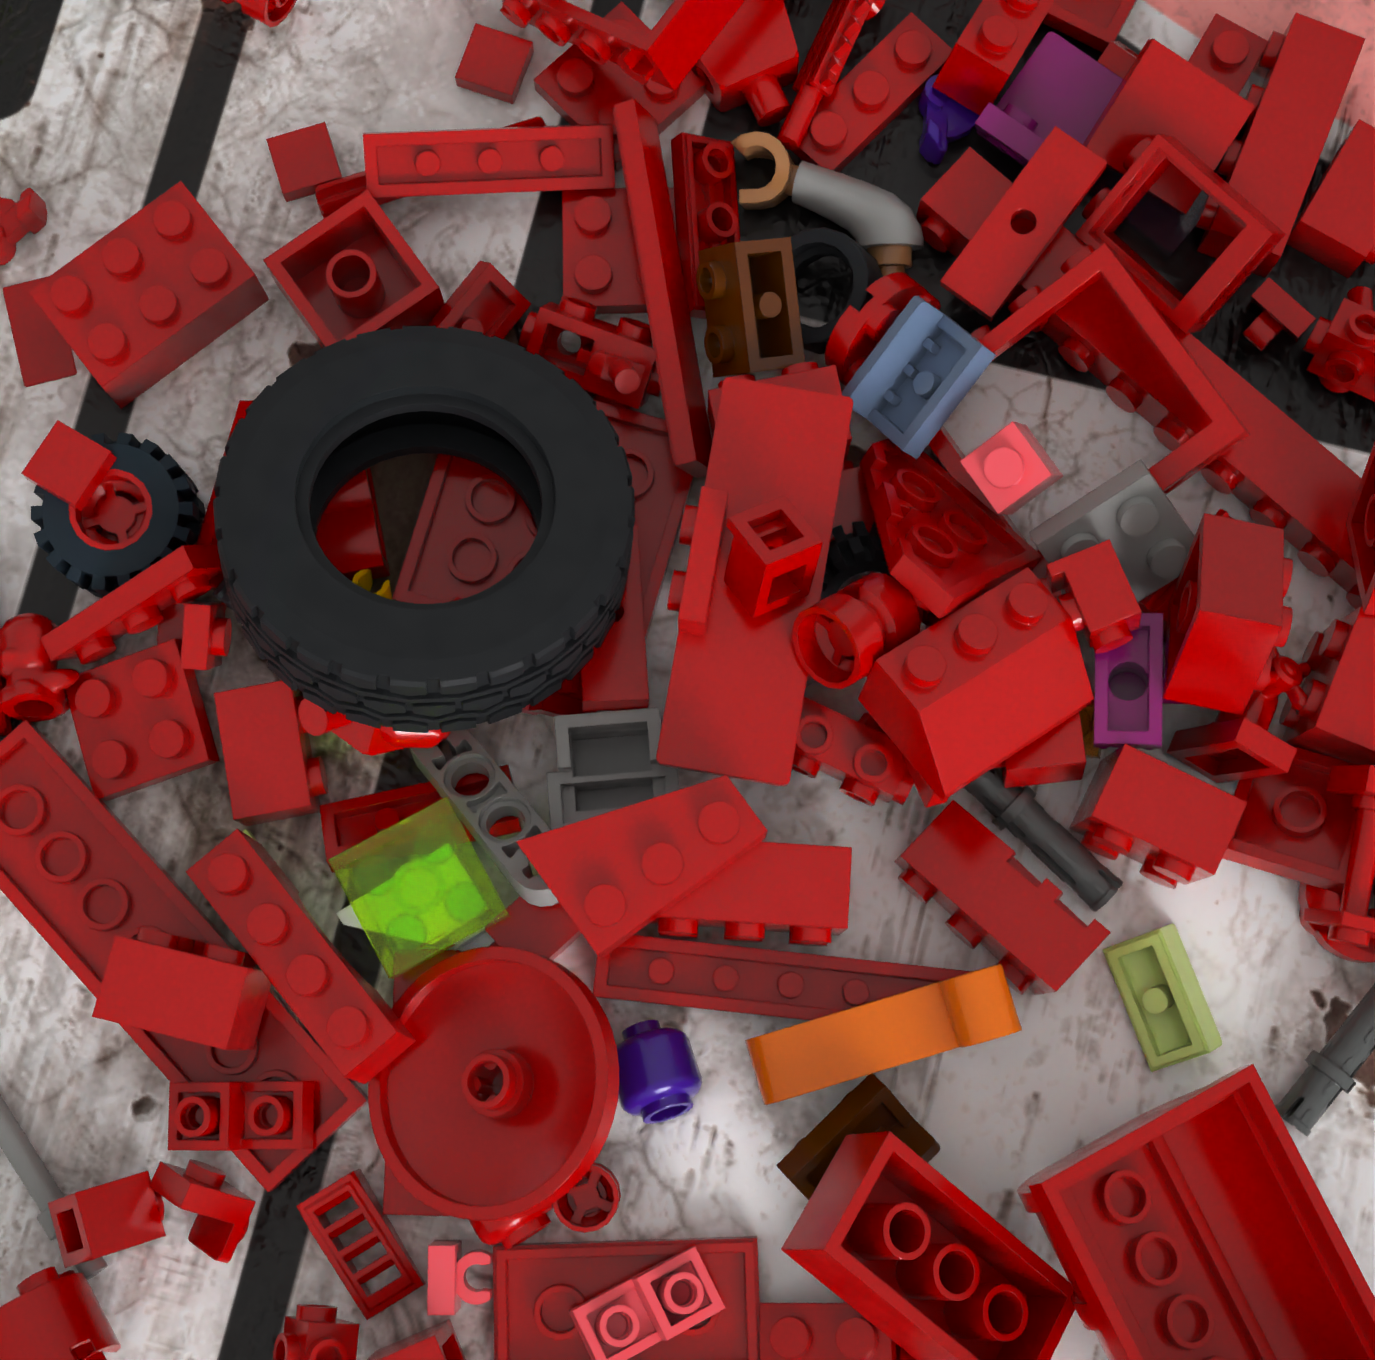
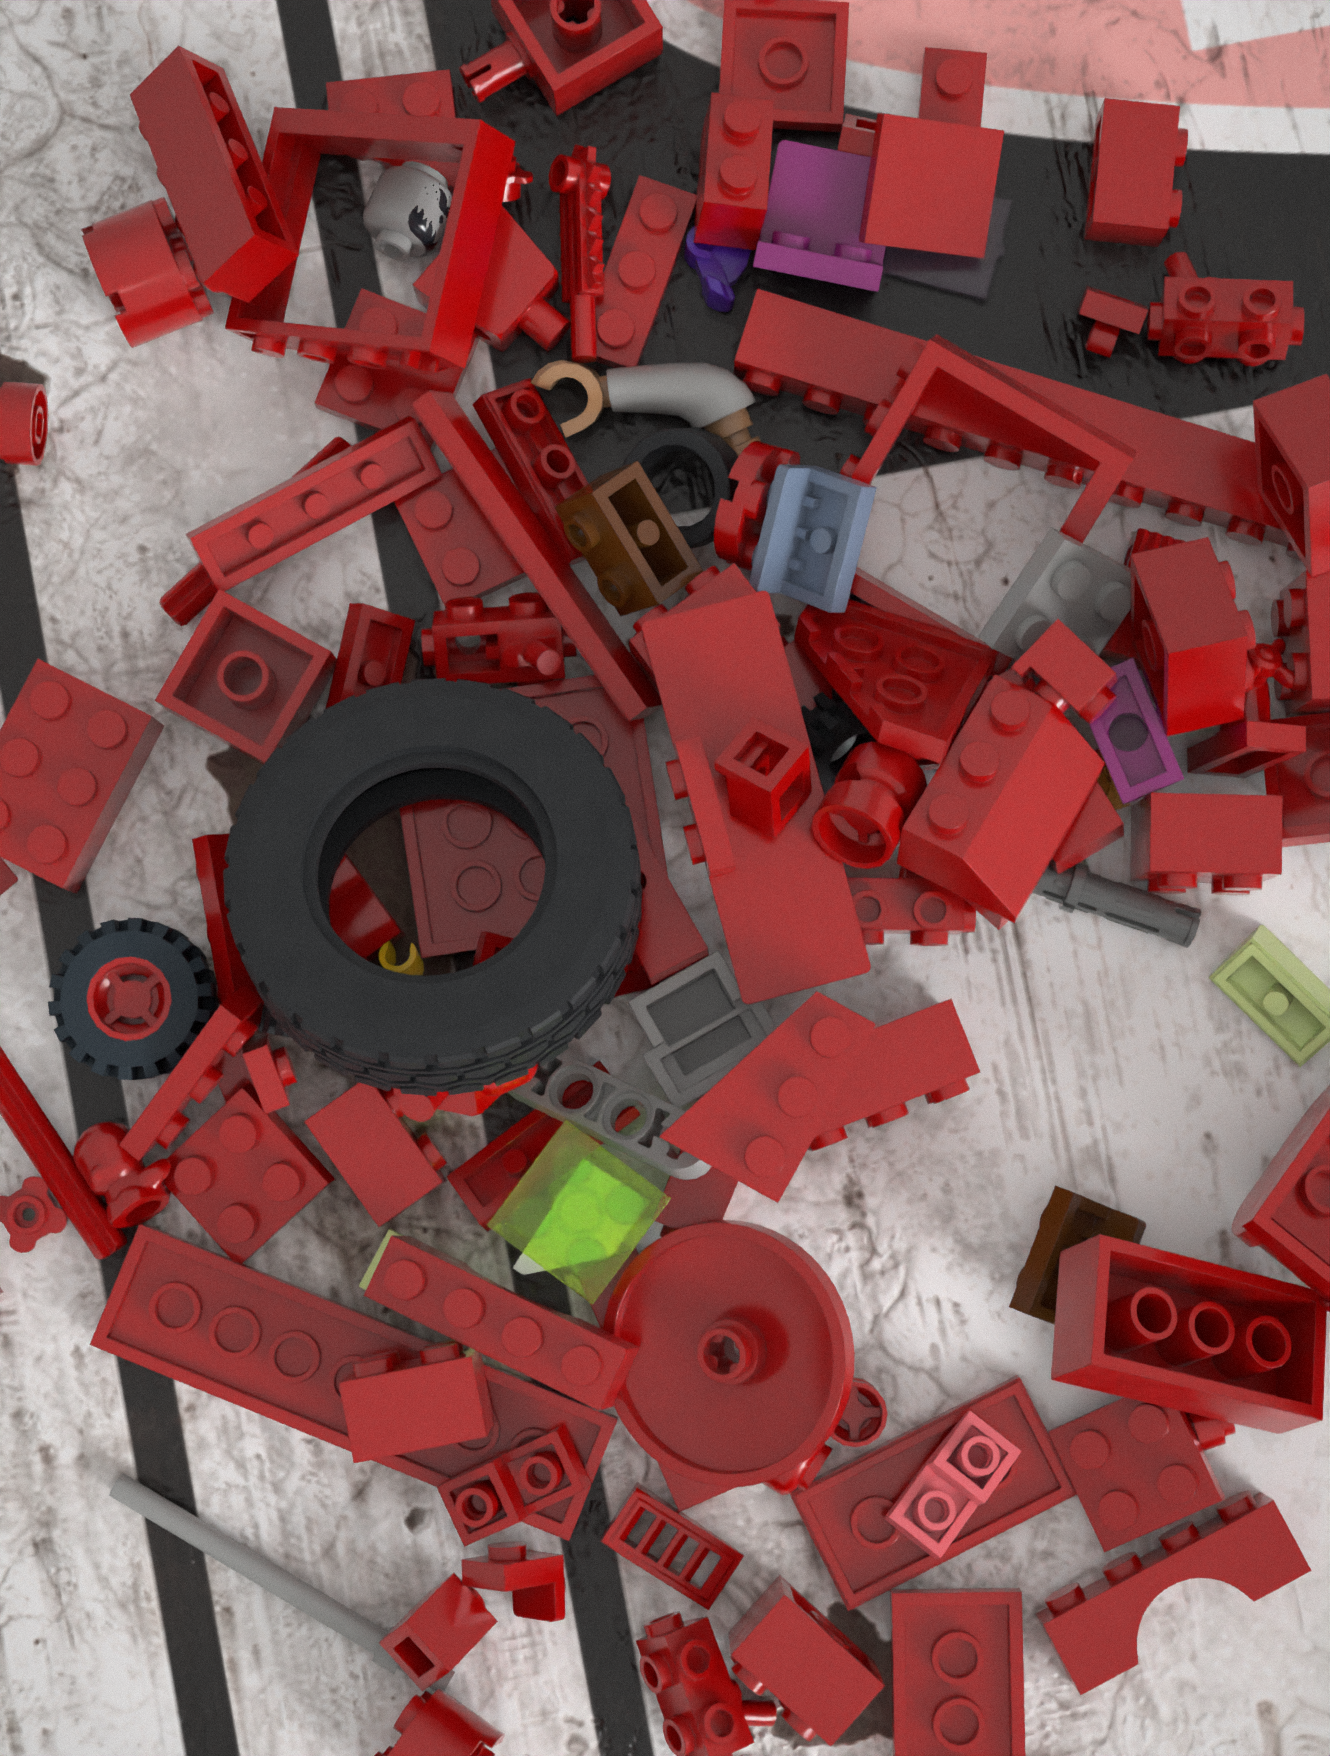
camera: 25 degrees left, 5 degrees up
red tile [21,420,117,511] -> none
red tile [266,122,343,202] -> none
coral tile [427,1240,493,1315] -> none
red tile [455,23,534,105] -> none
red plate [593,935,973,1021] -> none
dark purple head [617,1020,702,1124] -> none
orange beam [745,964,1022,1105] -> none
red wedge [894,800,1111,995] -> none
red tile [940,126,1107,322] -> none
coral brick [960,421,1063,515] -> none
red window [1075,134,1286,334] -> none
red brick [1195,13,1365,278] -> none

